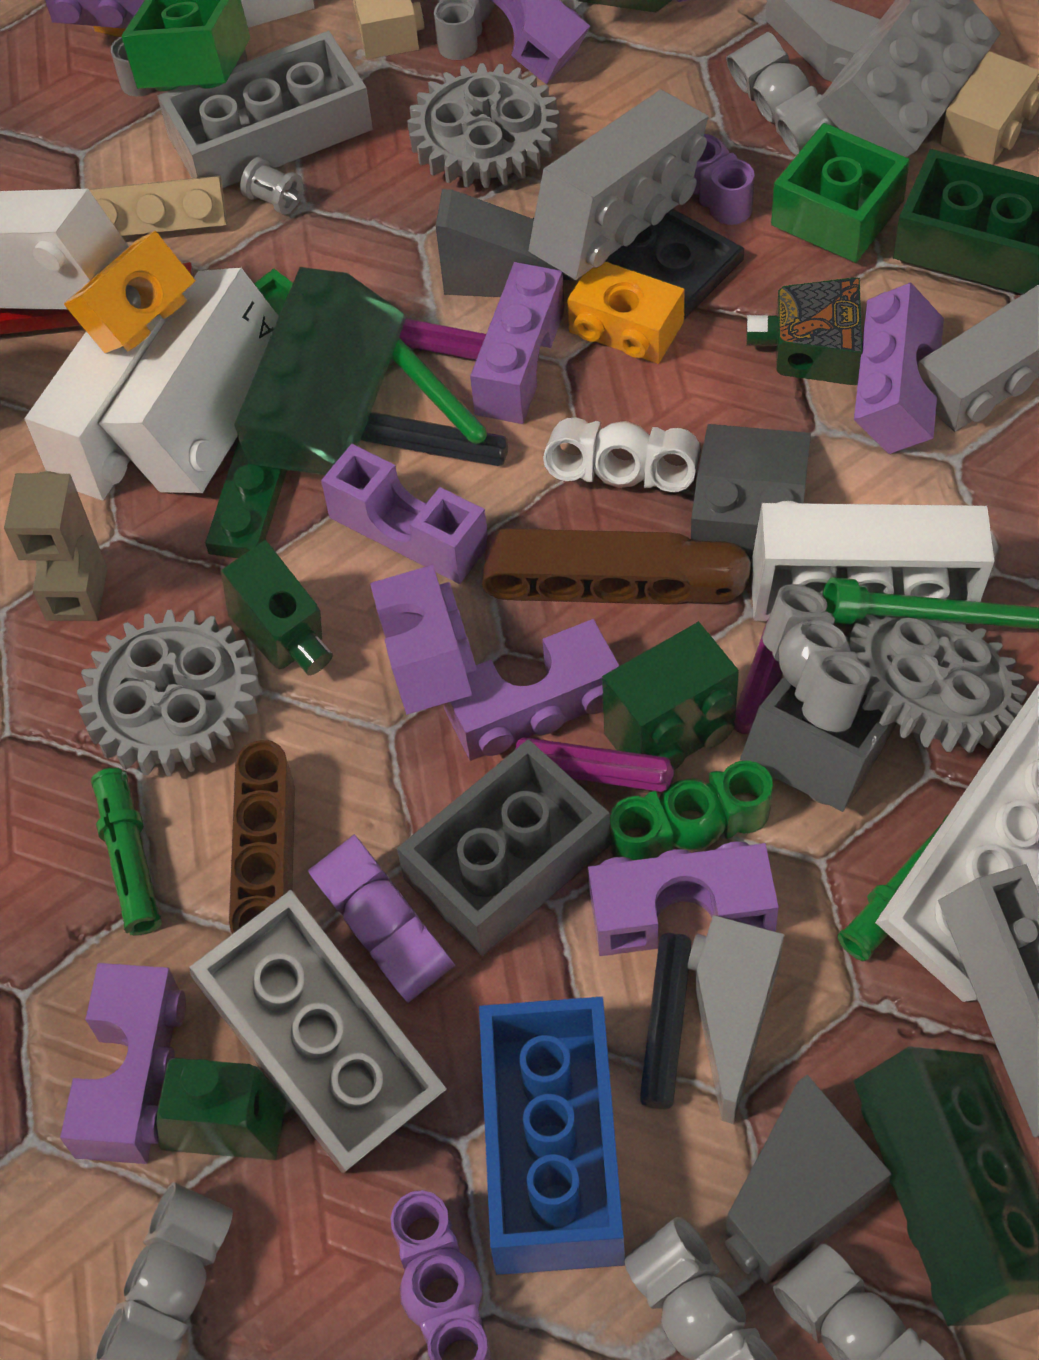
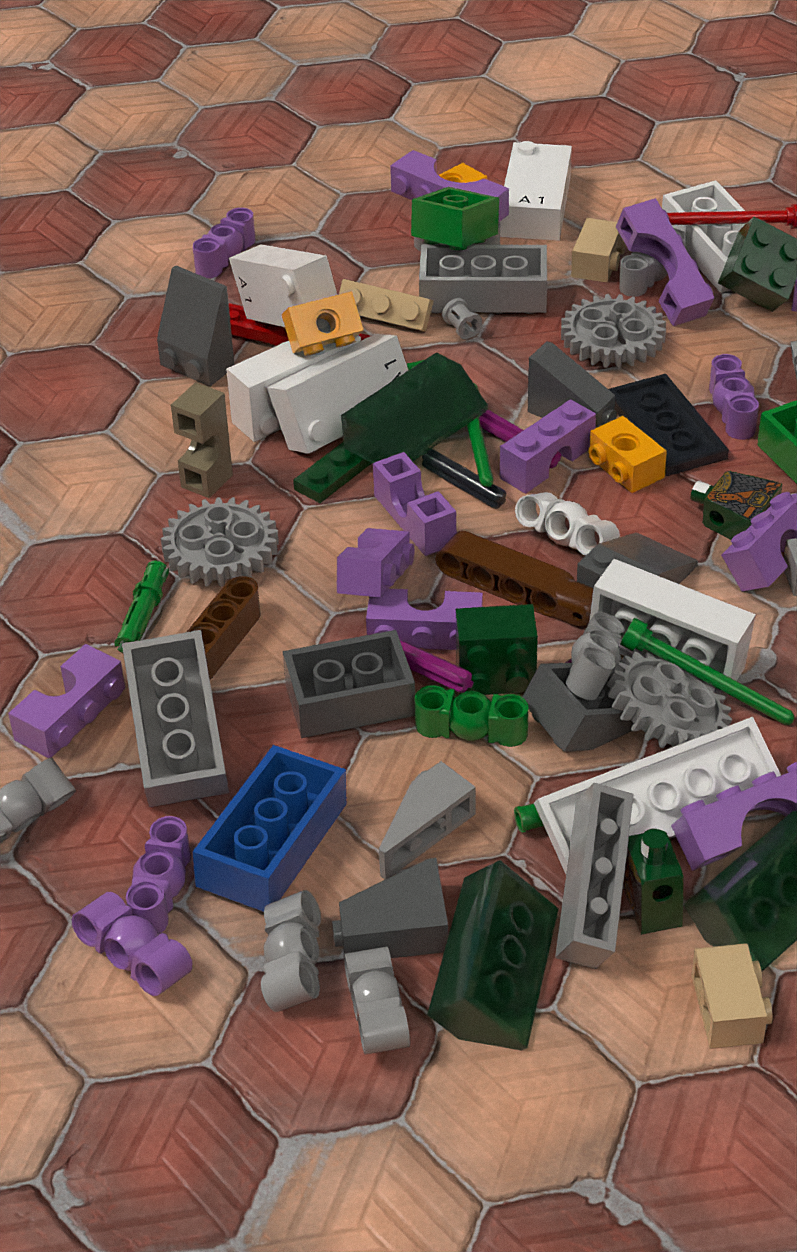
camera: 25 degrees right, 15 degrees down
dark green torso [157,1058,286,1160] -> none
dark green torso [221,540,333,676] -> none
medium lavender piece [308,834,456,1003] -> none
light grey brick [528,89,709,280] -> none
medium lavender arch [588,841,779,956] -> none
black axle [640,933,692,1110] -> none

